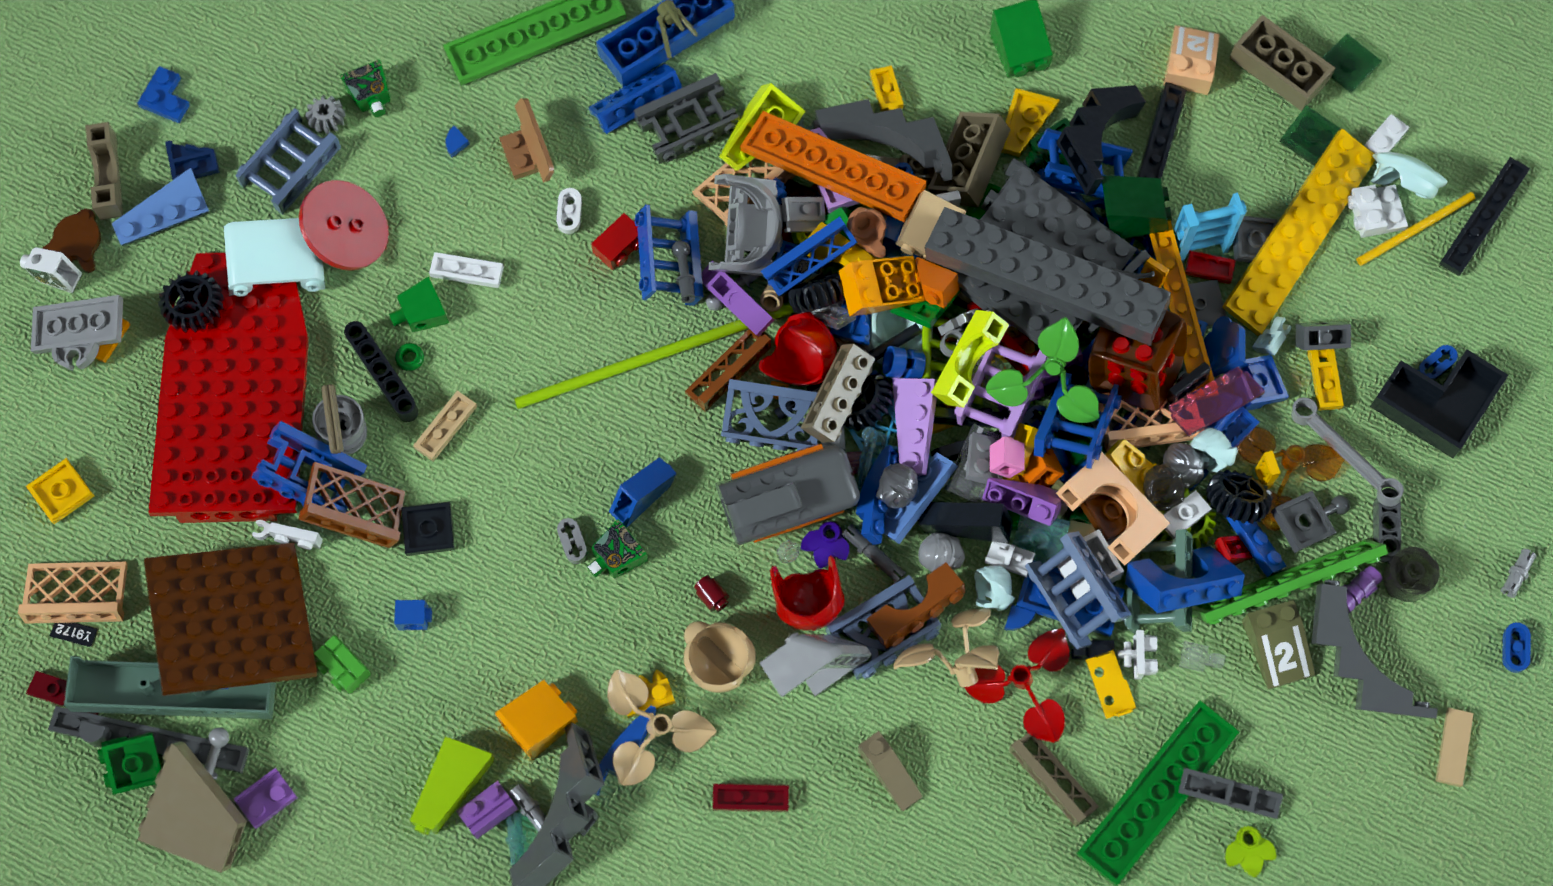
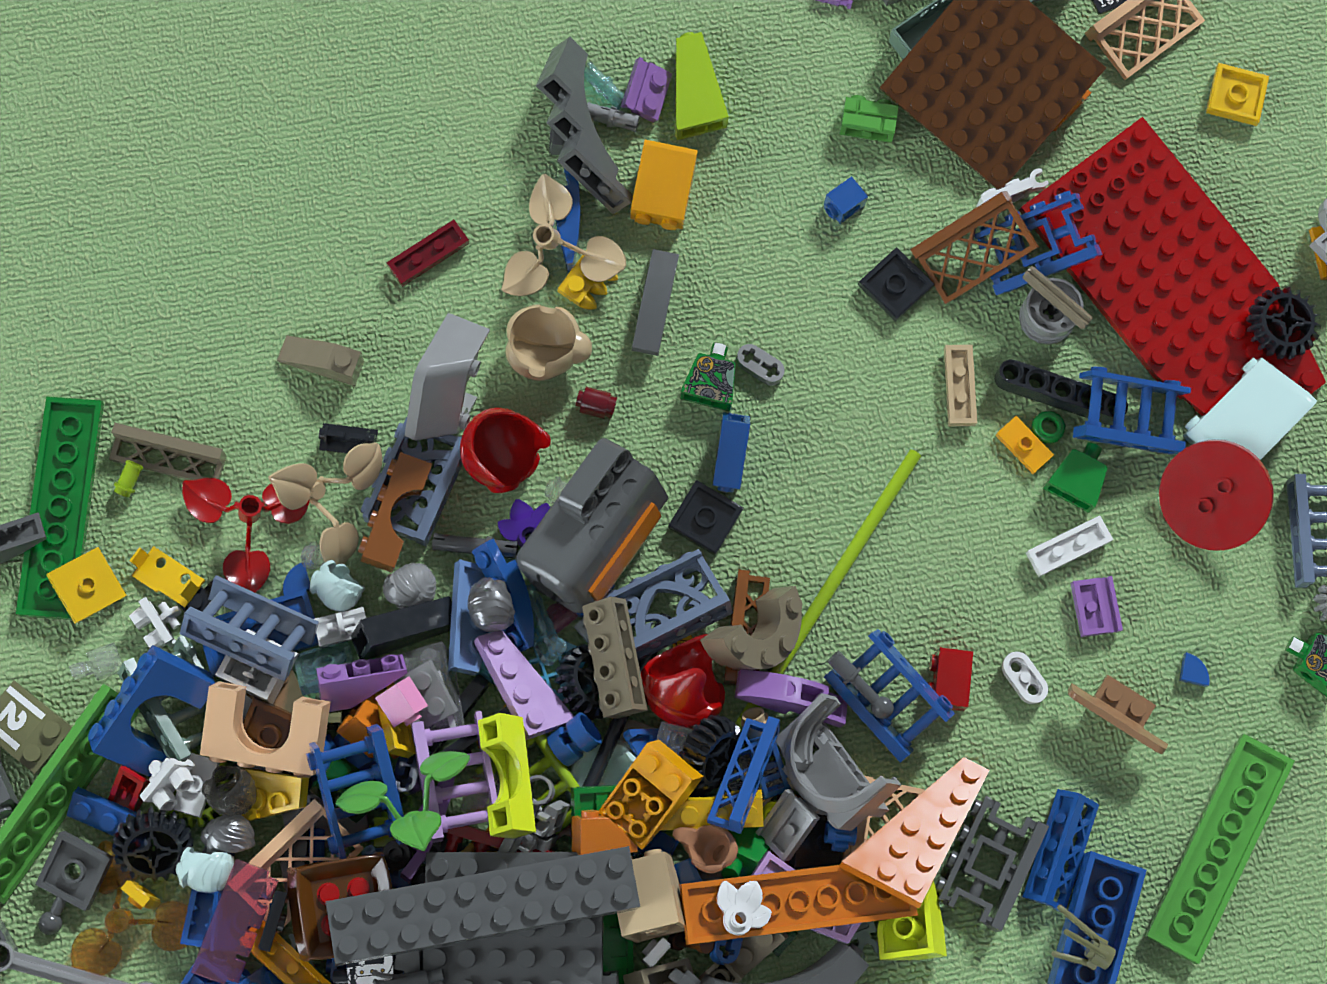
camera: 135 degrees right, 5 degrees up
none -> yellow plate [46,547,127,624]
none -> lime pin [113,460,143,498]
none -> white hips [140,758,195,811]
none -> clear plate [301,542,325,569]
none -> black hinge [319,423,378,454]
none -> dark grey slope [631,249,679,356]
none -> black plate [668,480,744,556]
none -> dark tan brick [700,586,802,671]
none -> white plate [717,881,772,936]
none -> wing [840,757,989,908]
none -> light orange plate [995,416,1054,474]
none -> medium lavender plate [1070,576,1123,638]
none -> blue fence [1073,366,1191,455]

